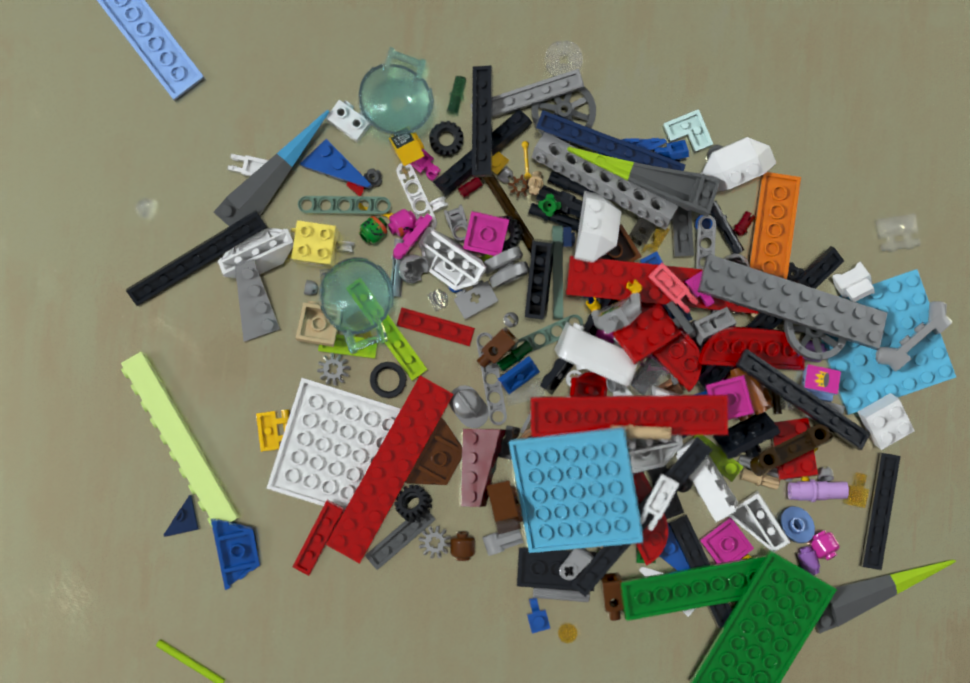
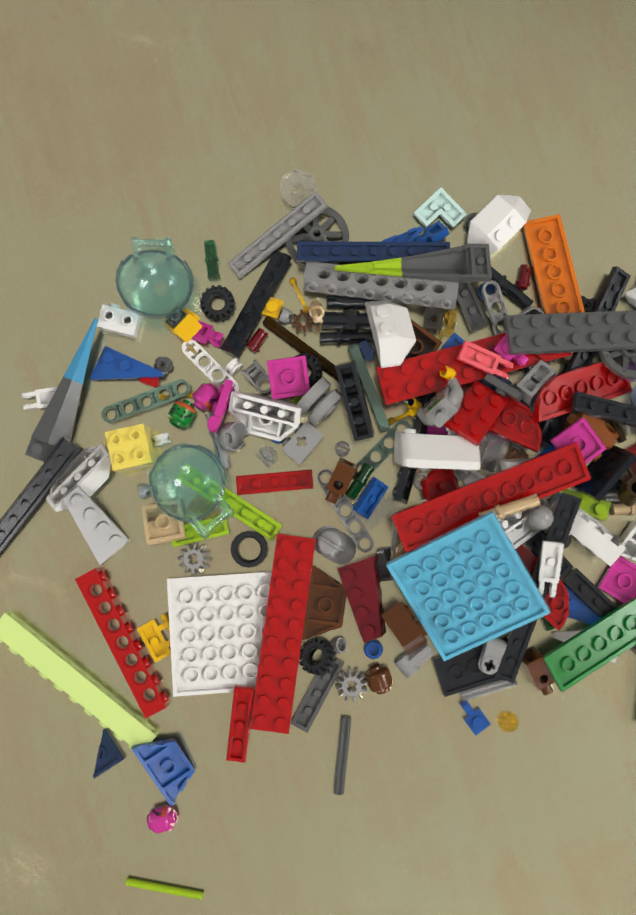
camera: 20 degrees left, 0 degrees up
black plate [472,65,493,178] -> none
green plate [538,194,561,217] -> none
none -> red brick [75,567,170,719]
none -> dark pink head [147,805,178,834]
none -> light grey hinge [330,637,347,653]
none -> dark grey axle [333,716,351,795]
none -> blue plate [364,639,383,659]
none -> yellow hinge [388,408,417,425]
none -> light grey piece [528,506,554,530]

